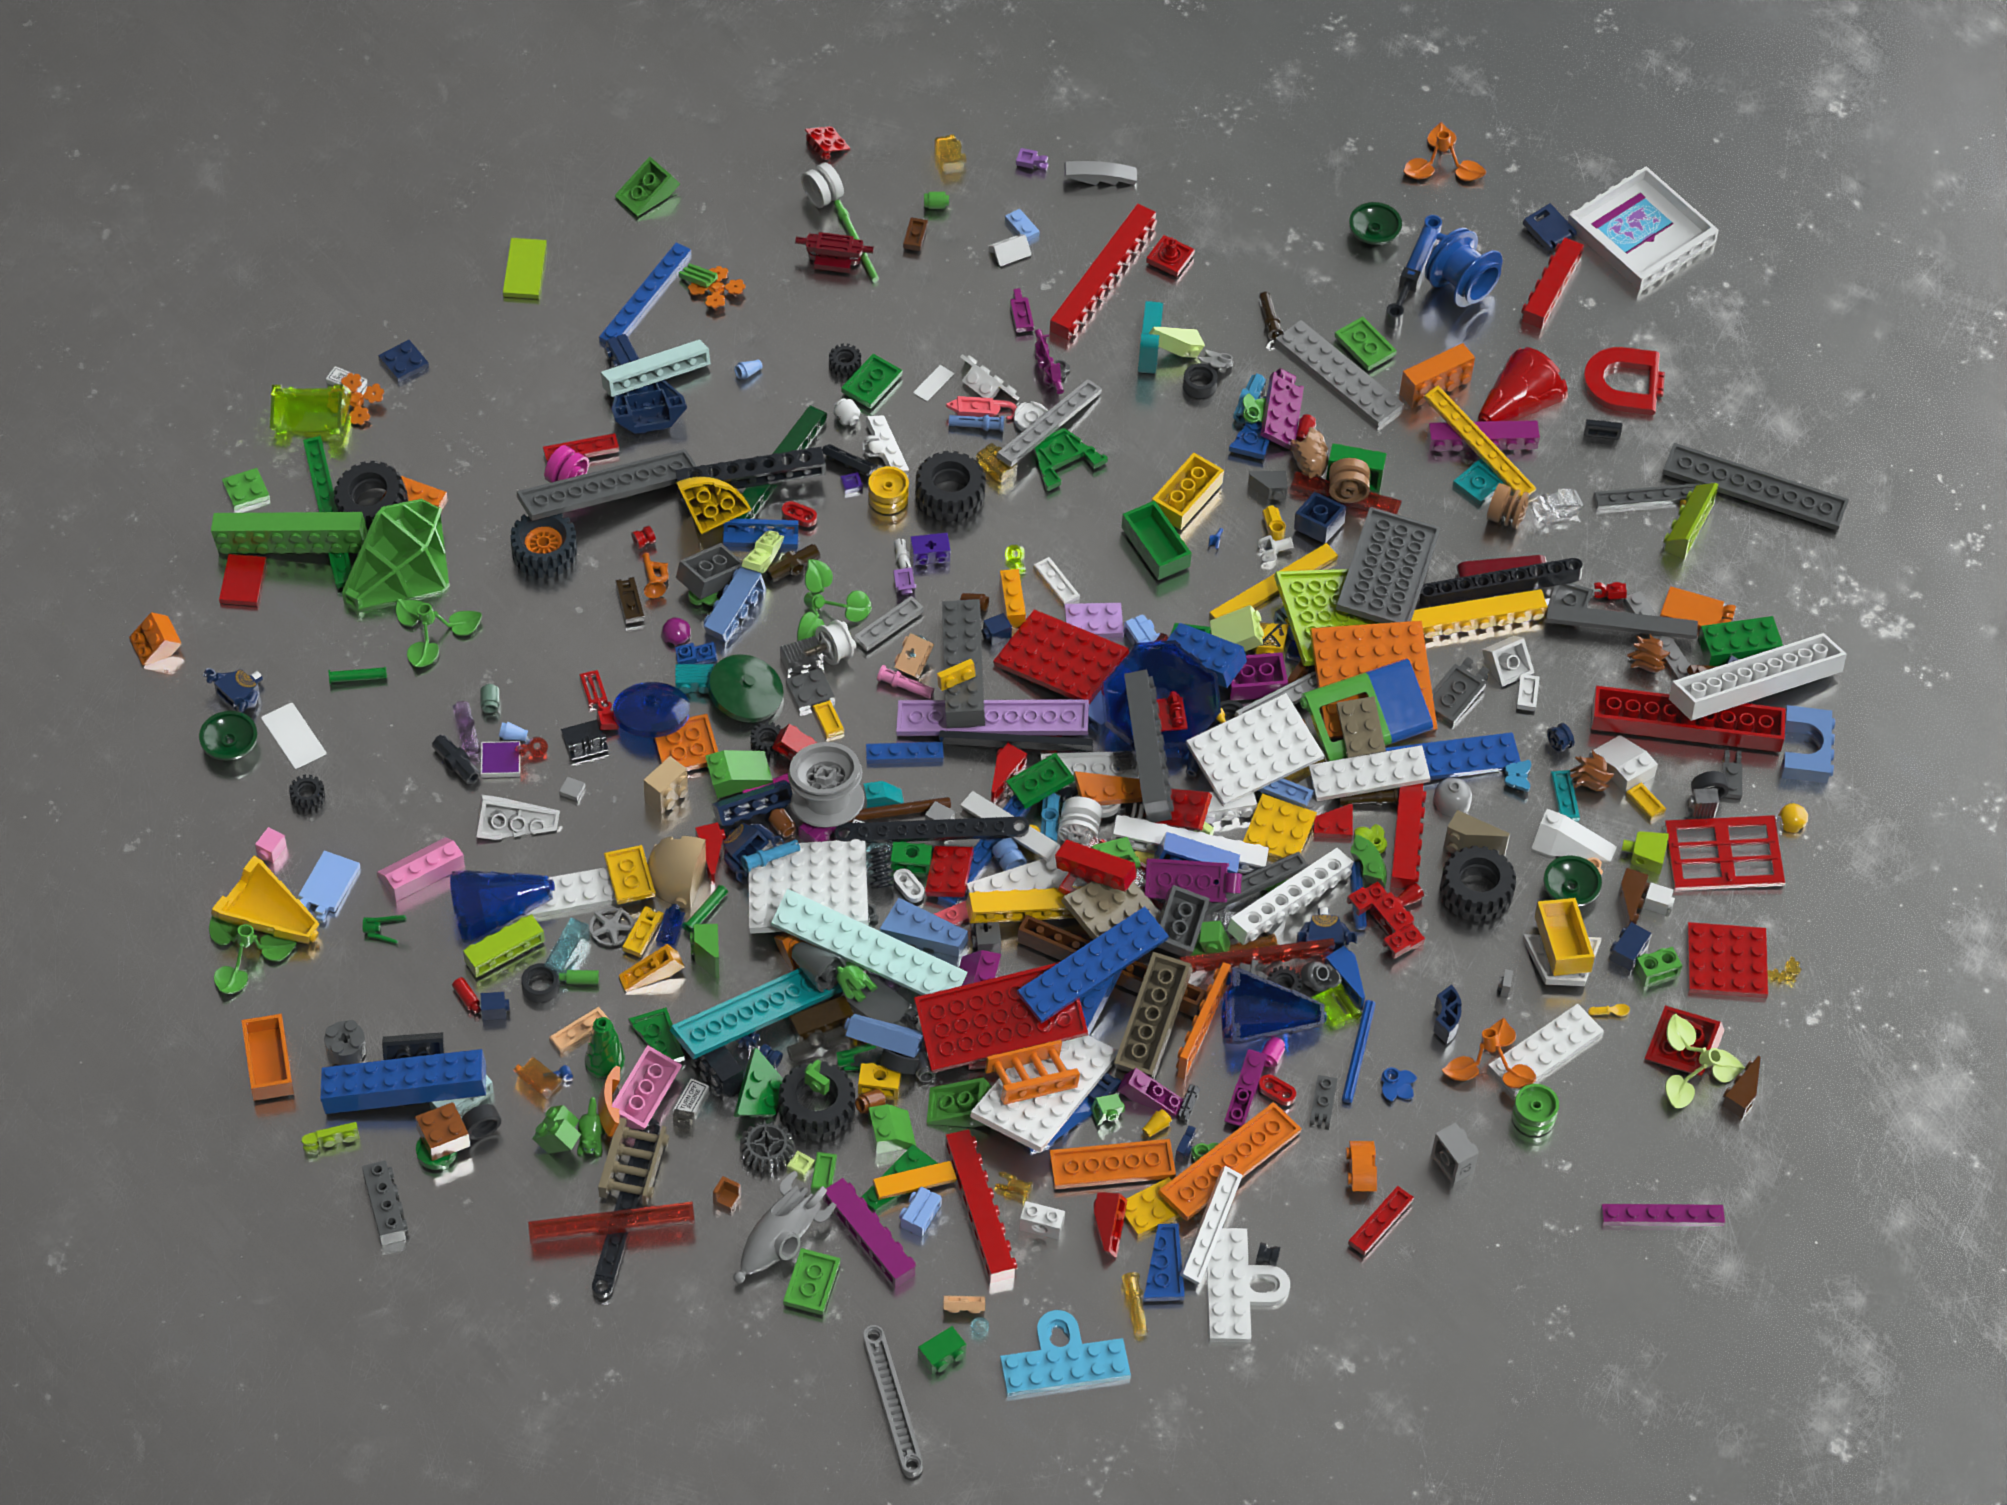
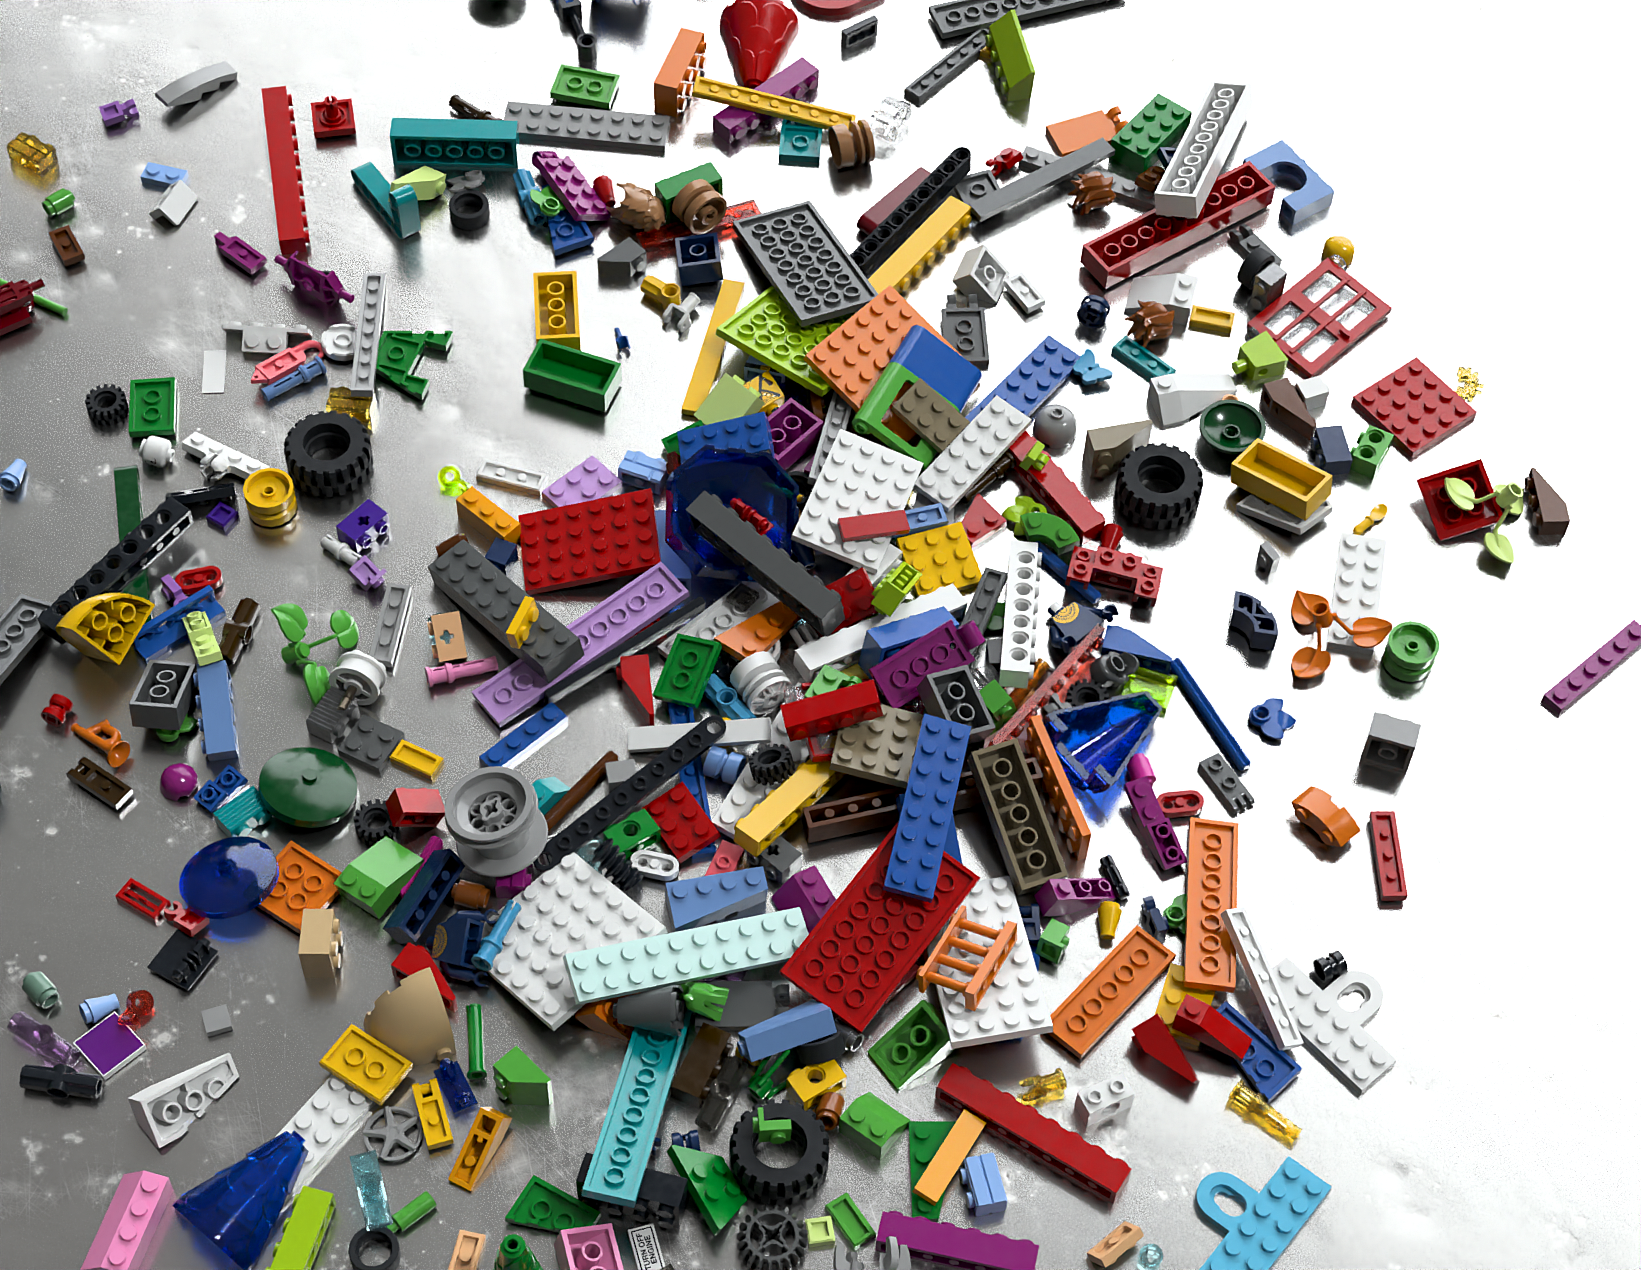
camera: 40 degrees left, 0 degrees up
none -> medium lavender plate [161,574,188,615]
none -> teal brick [389,117,520,168]
none -> black tyre [748,744,795,786]
none -> tile [837,510,910,542]
none -> lime brick [871,561,922,616]
none -> lime tile [1019,441,1050,471]
none -> red slope [1172,994,1253,1062]

